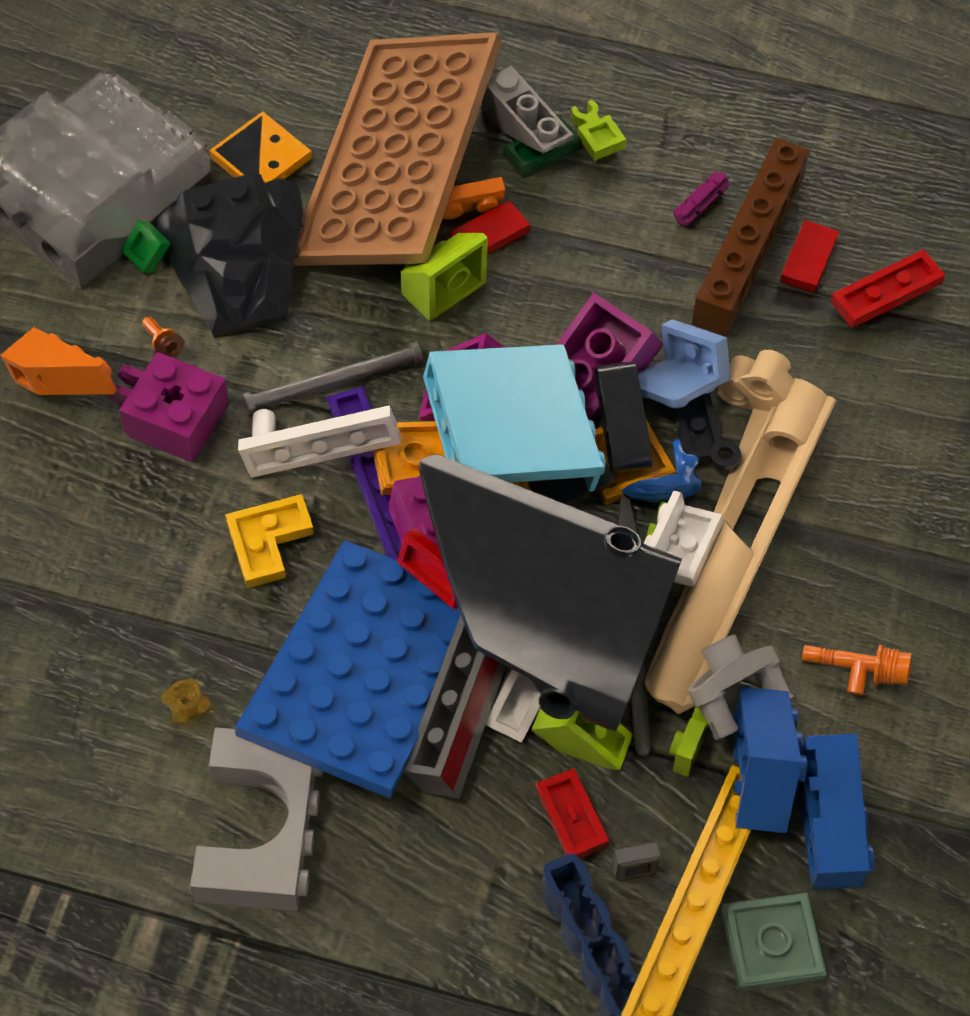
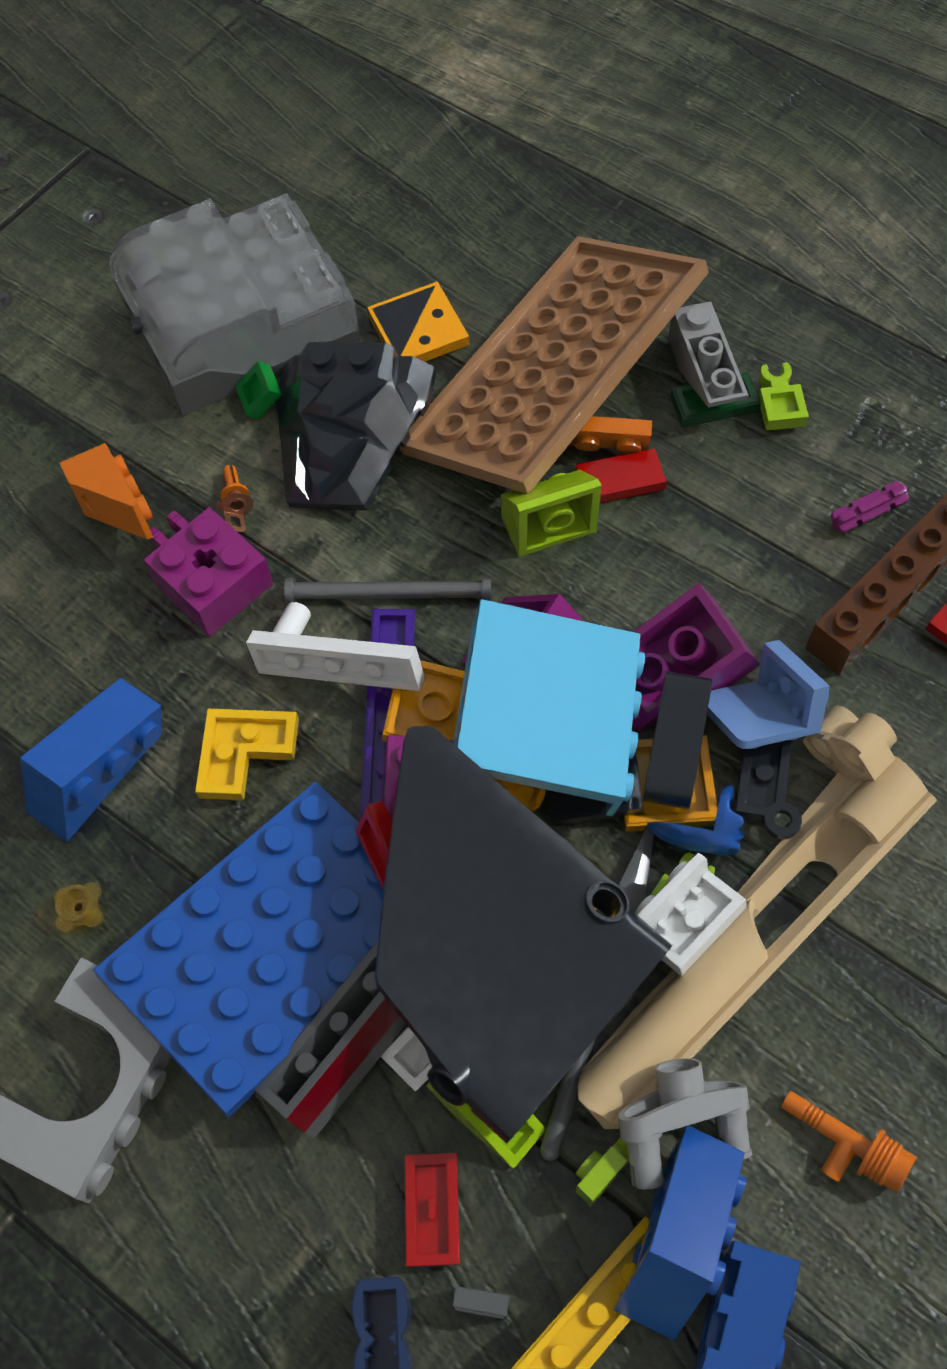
camera: 25 degrees right, 5 degrees up
none -> blue wedge [20,678,162,842]

